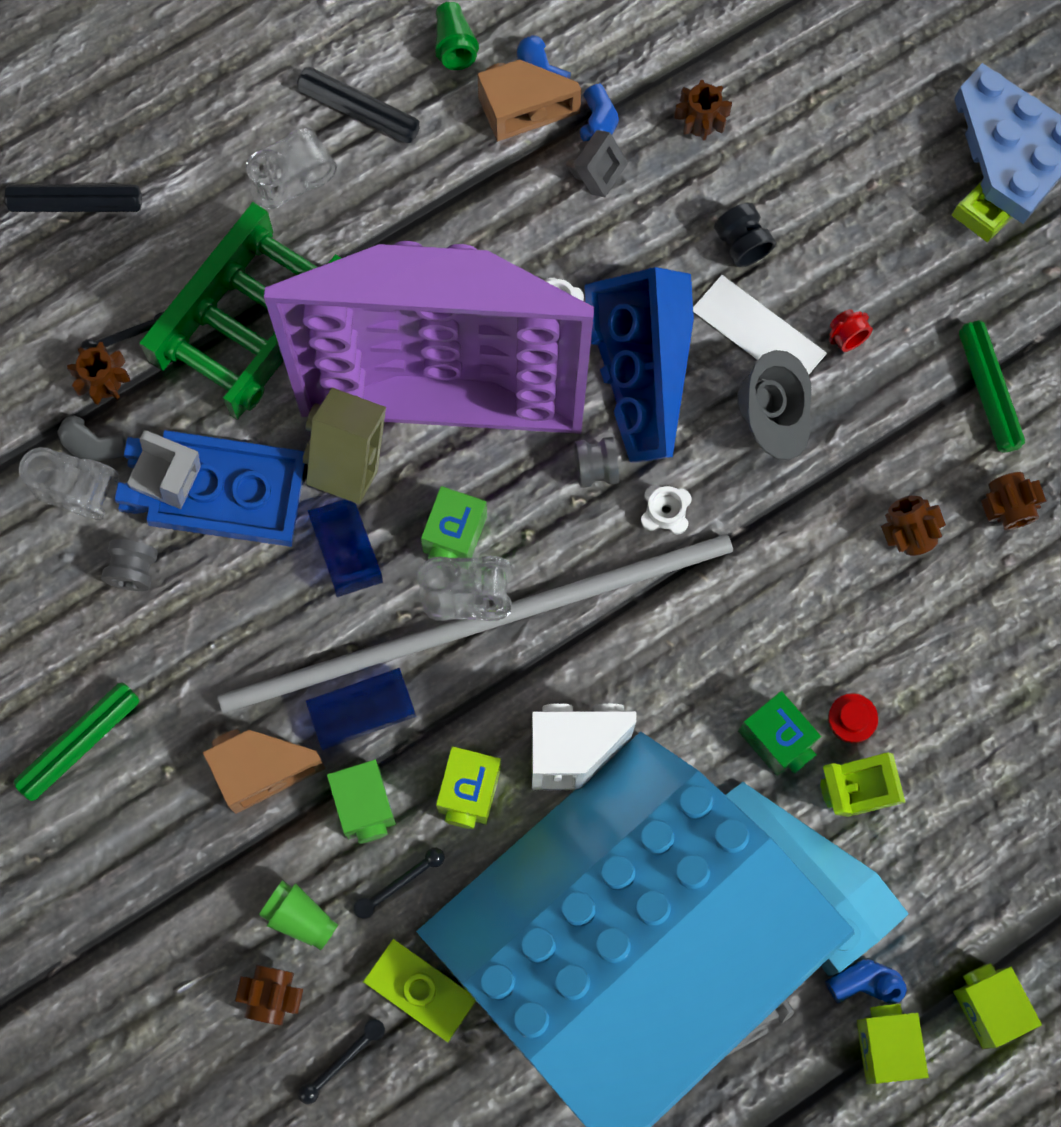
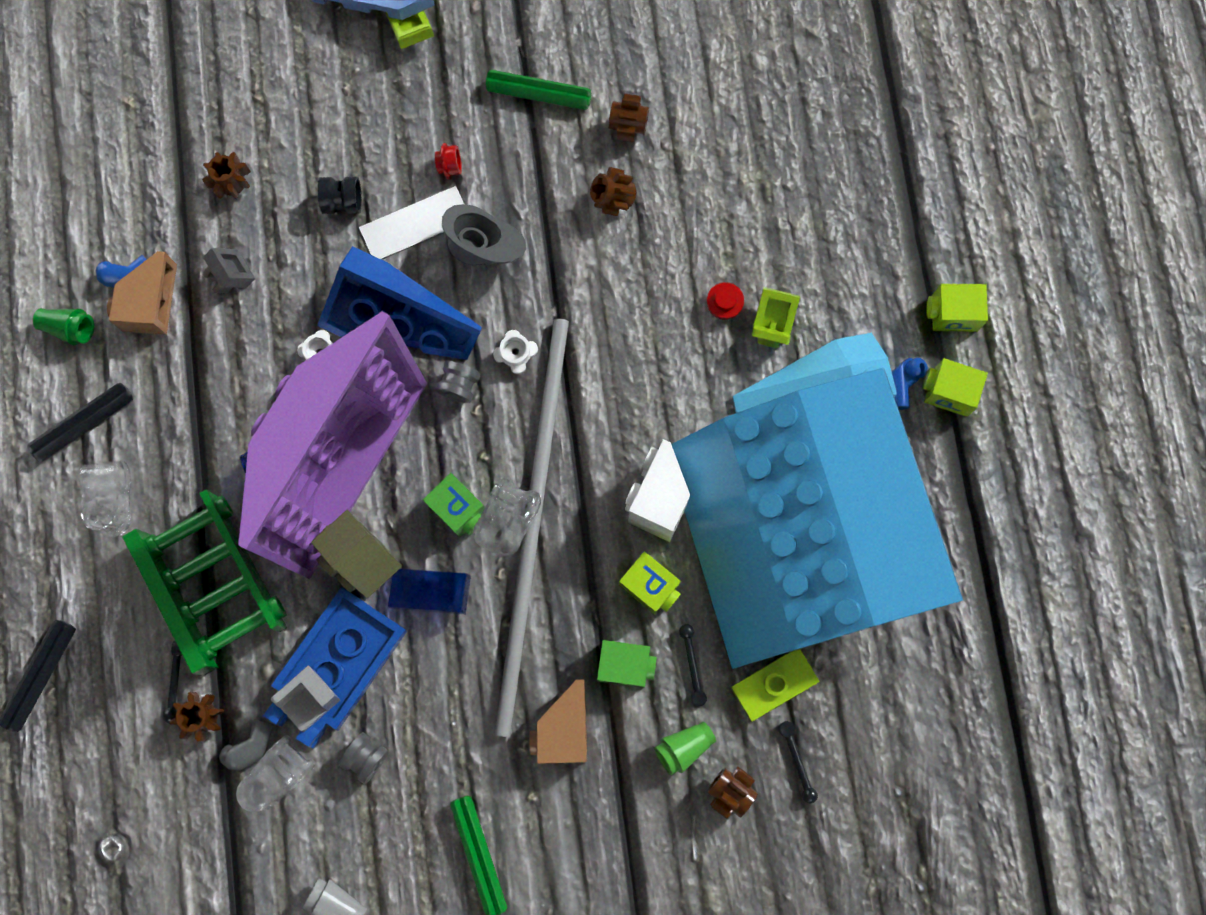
camera: 60 degrees left, 5 degrees up
clear blue plate [306,668,416,750] -> none
blue arm [580,83,619,141] -> none
green brick [738,690,822,776] -> none

